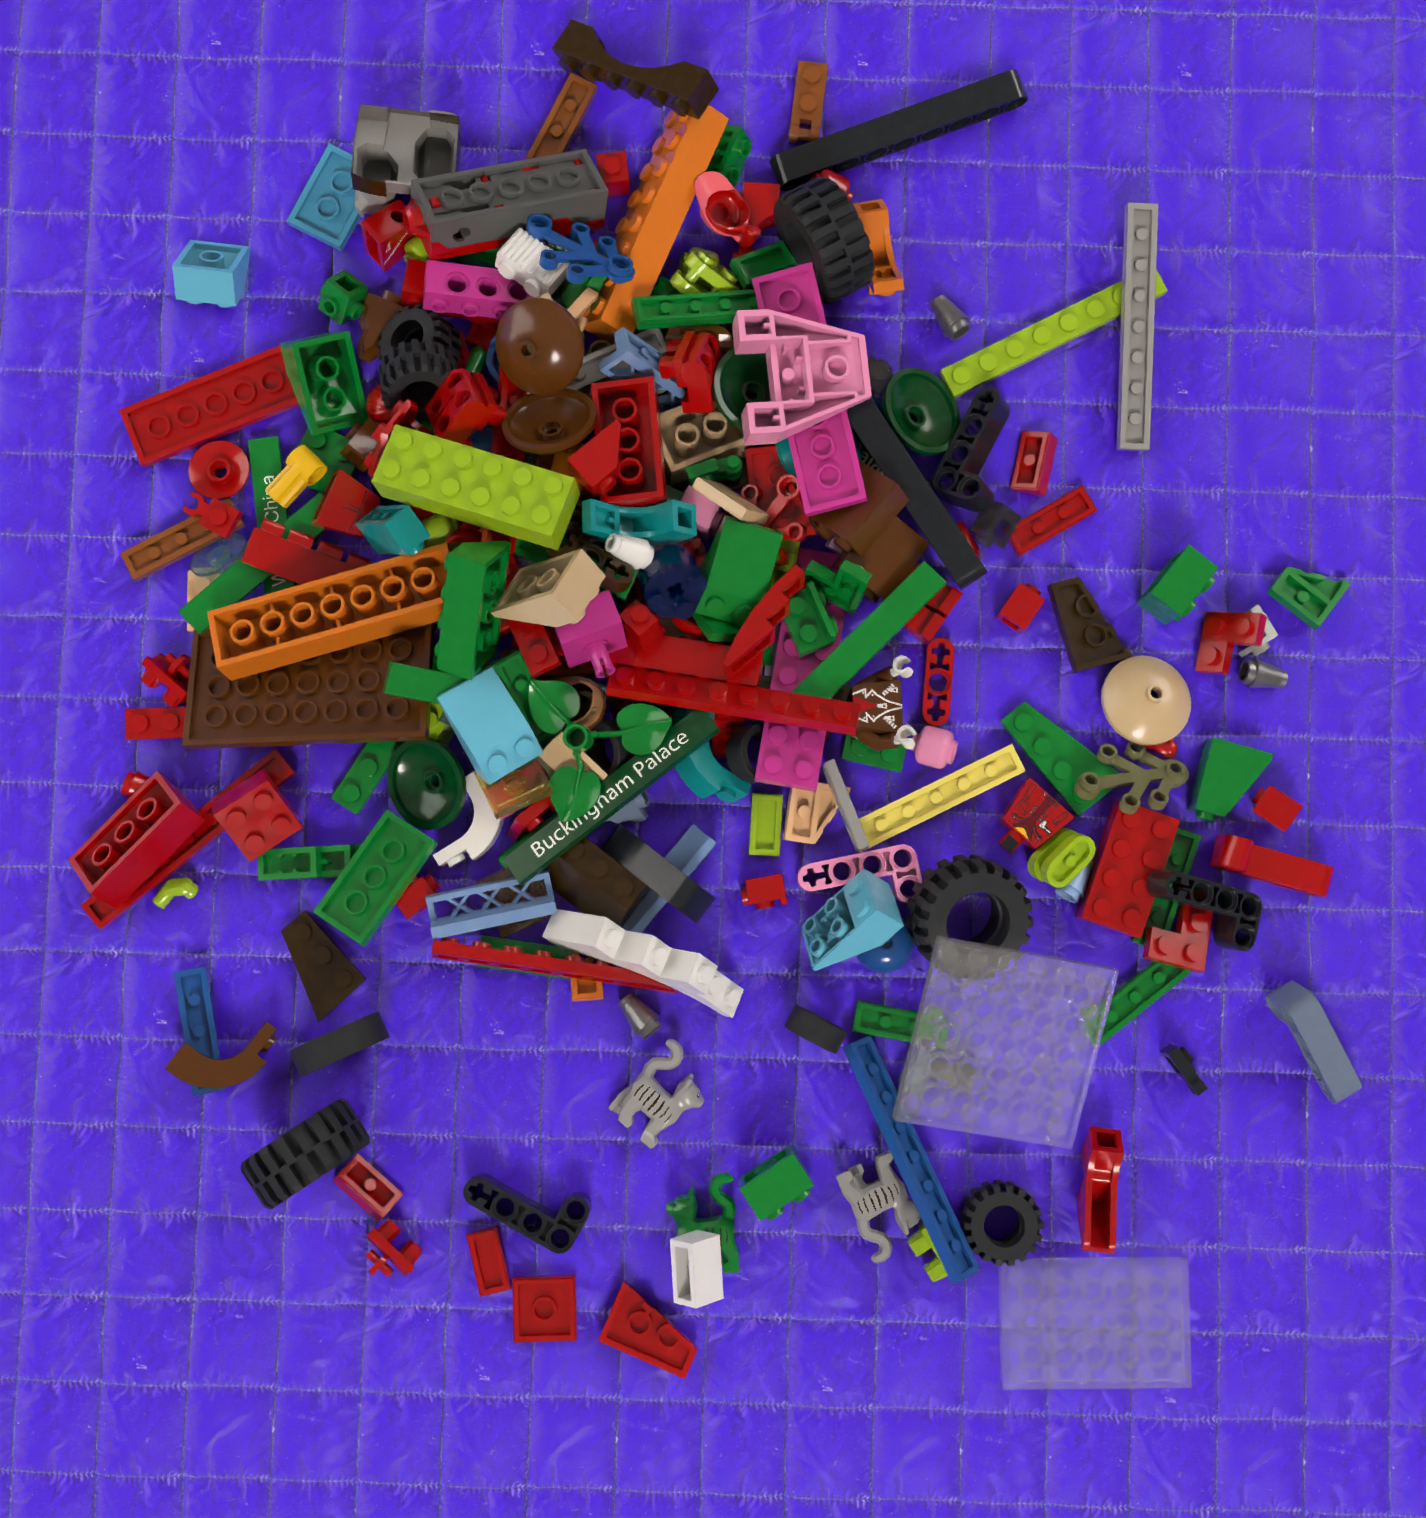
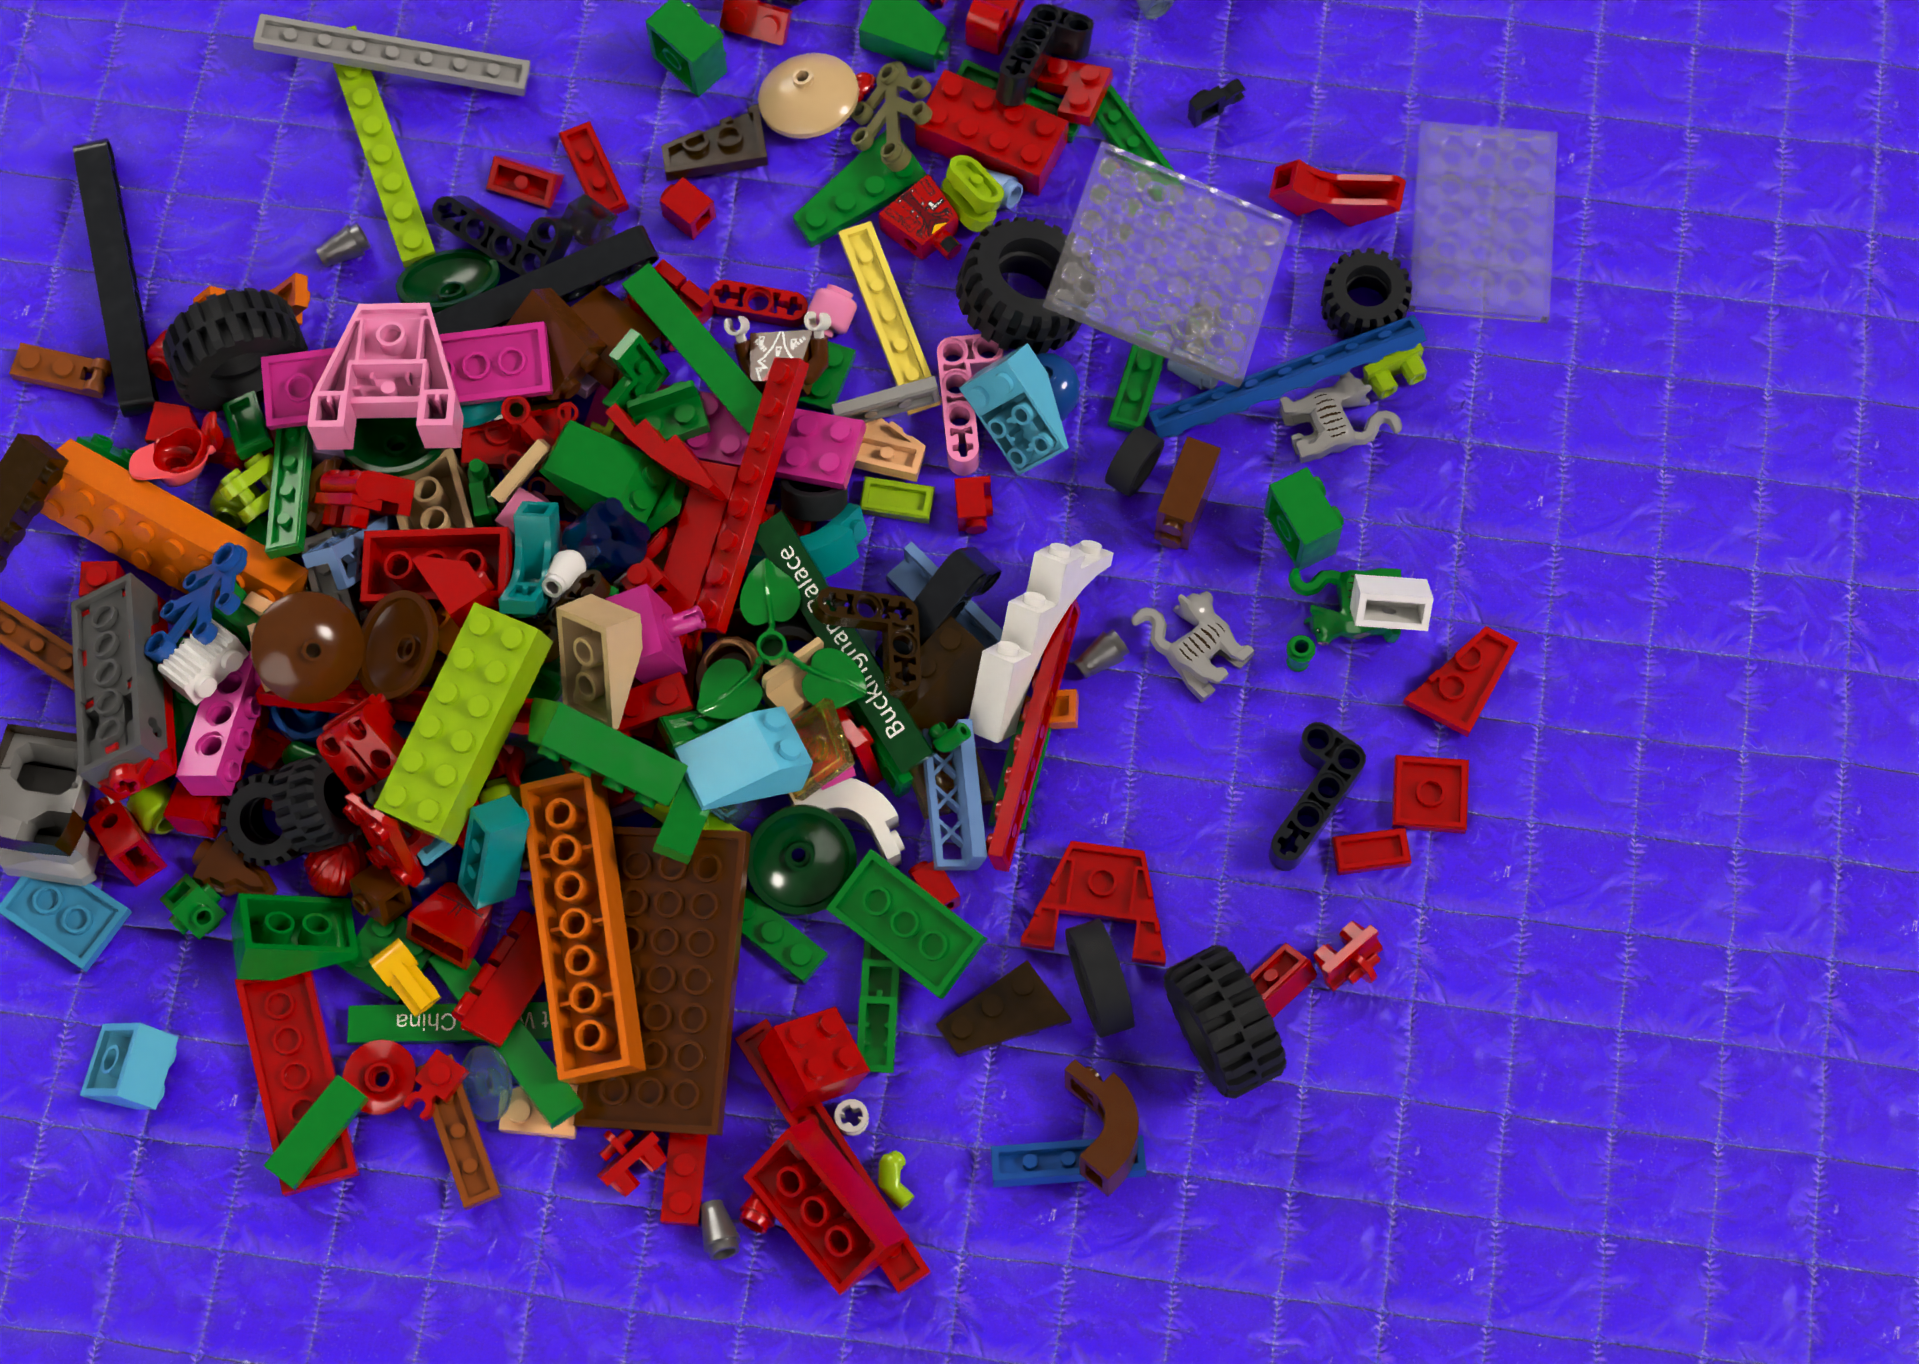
camera: 80 degrees left, 15 degrees down
none -> green tile [263,1075,369,1190]
none -> flat silver cone [700,1199,741,1260]
none -> dark brown beam [812,587,921,699]
none -> white bush [834,1099,869,1136]
none -> green arm [928,722,971,753]
none -> red wing [1020,841,1166,966]
none -> reddish brown brick [1154,436,1221,550]
none -> green pin [1286,635,1316,672]

